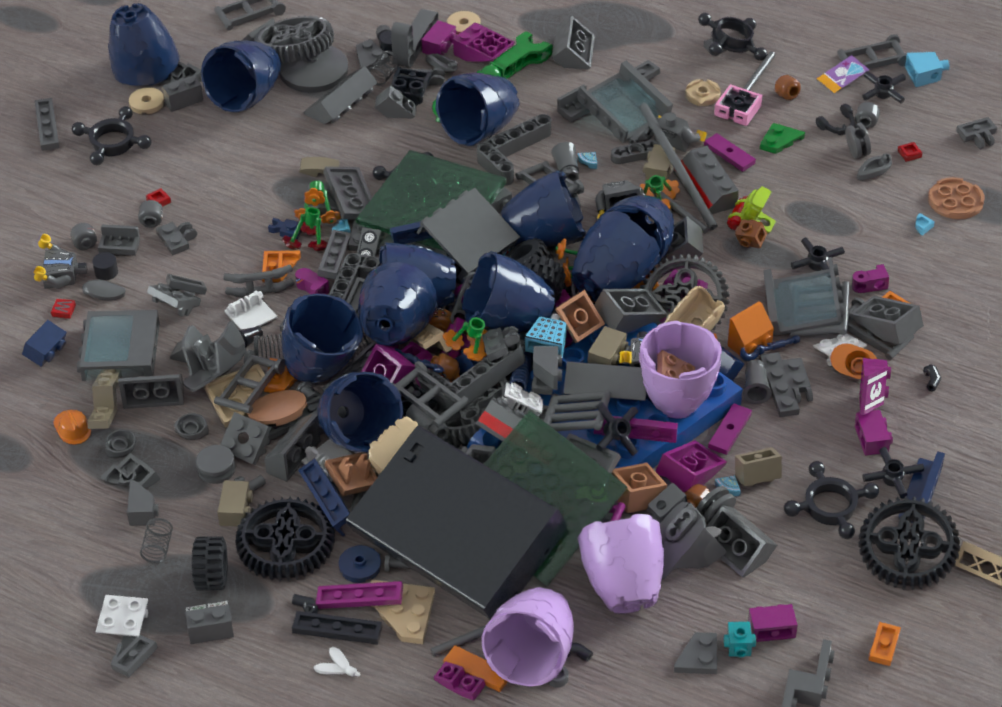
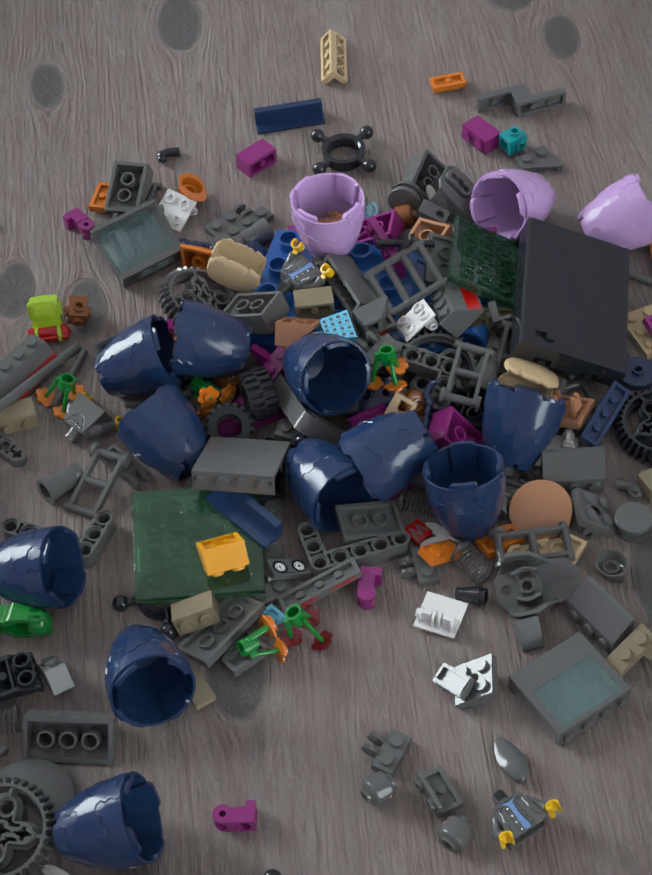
camera: 120 degrees left, 5 degrees up
dark blue brick [22,320,67,367] -> none
red tile [51,299,76,319] -> none
black piece [92,252,118,280] -> none
red tile [145,188,171,207] -> none
dark grey piece [223,264,294,297] -> none
orange wing [262,251,301,283] -> none
dark blue plate [268,218,302,240] -> none
medium azure tile [578,152,597,169] -> none
black bar [791,237,845,279] -> none
black gear [858,496,961,591] -> none
magenta slope [859,358,891,415] -> none
black bar [862,447,924,499] -> none
none -> dark blue piece [105,624,196,728]
none -> dark tan brick [170,590,221,636]
none -> light orange slope [196,532,250,577]
none -> magenta leg [212,800,258,832]

